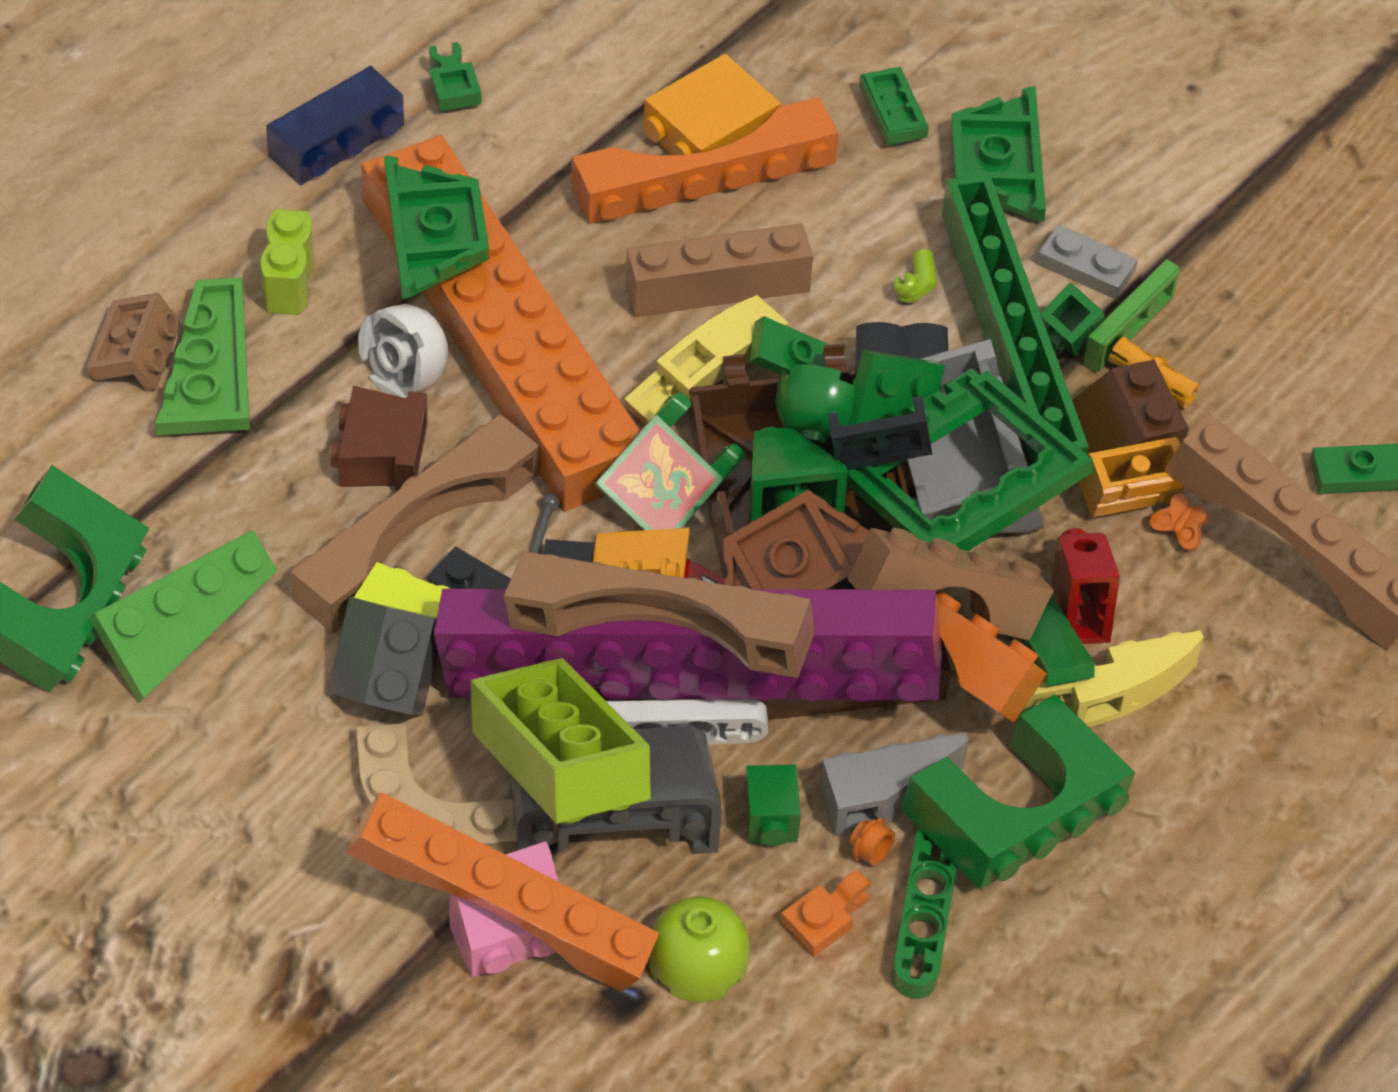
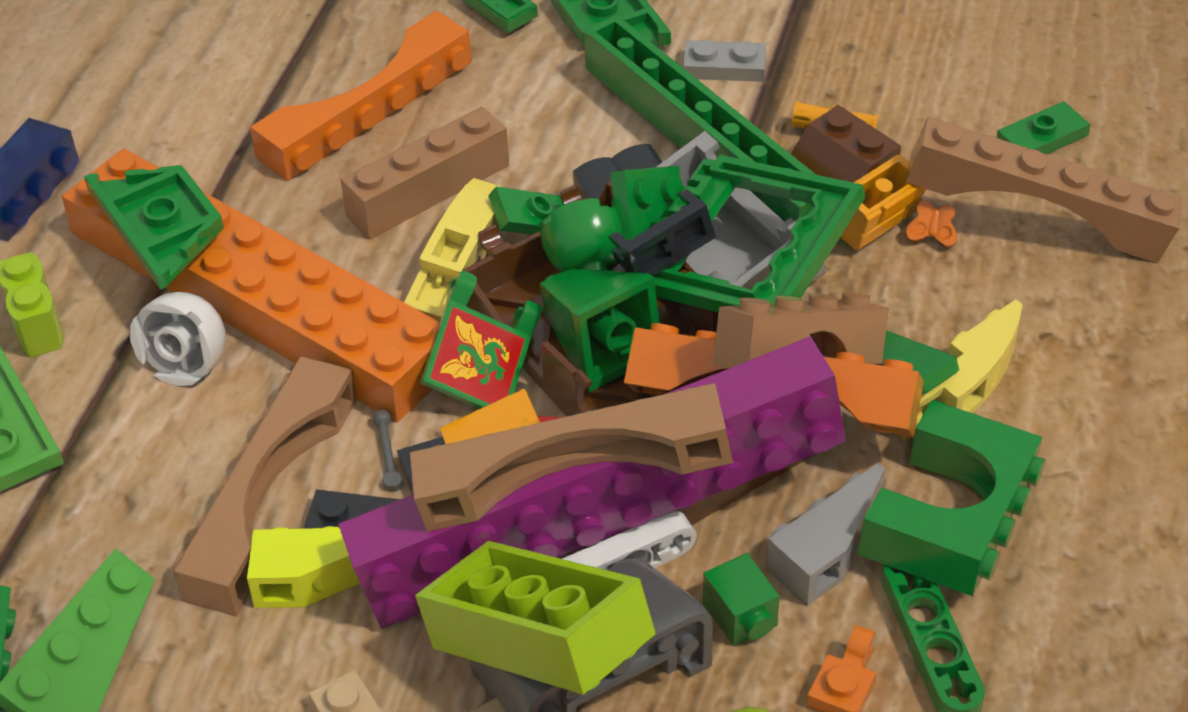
camera: 20 degrees left, 5 degrees down
dark grey slope [327,597,438,715] -> none
copper hips [331,386,428,492] -> none
green plate [429,42,482,112] -> none
light orange brick [643,54,781,155] -> none
dark orange wing [723,490,869,590] -> none
orange plate [850,818,895,866] -> none
lime arm [893,249,937,303] -> none
green brick [1040,282,1105,358] -> none
red torso [1052,528,1120,644] -> none
bright green tile [1083,259,1180,374] -> none

